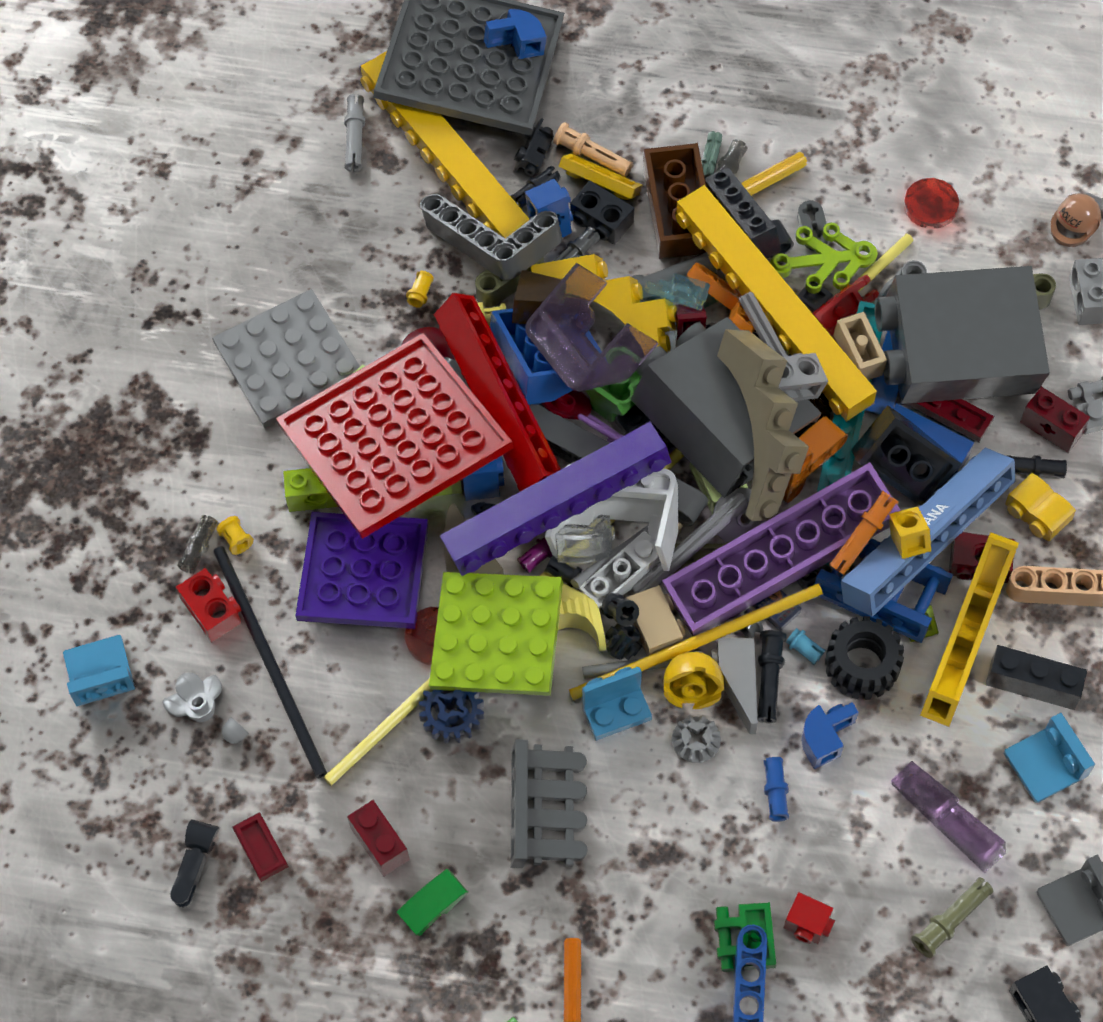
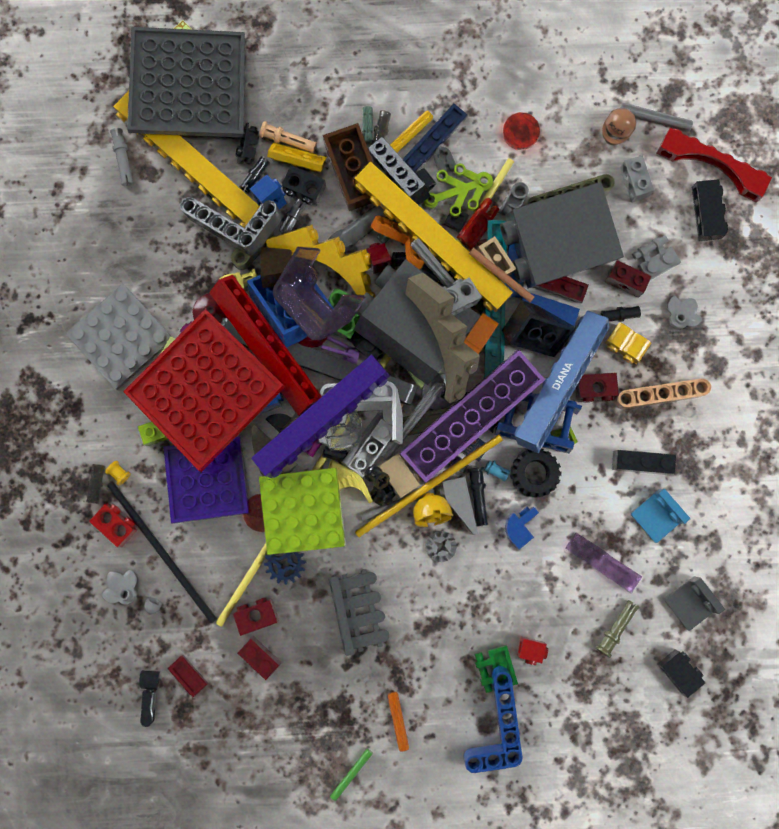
camera: 15 degrees left, 20 degrees up
dark azure bracket [63,635,135,707] -> none
green slope [397,869,468,936] -> none
yellow pin [406,270,434,308] -> none
blue brick [484,9,547,59] -> none
dark azure bracket [582,667,652,741] -> none
clear light blue bracket [643,273,710,311] -> none
blue pin [763,757,789,822] -> none
orange pin [829,490,898,576] -> none
yellow brick [889,506,931,559] -> none
yellow arch [920,532,1019,727] -> none
none -> dark red brick [233,597,279,636]
none -> dark blue tile [387,103,468,180]
none -> nougat bar [469,248,535,303]

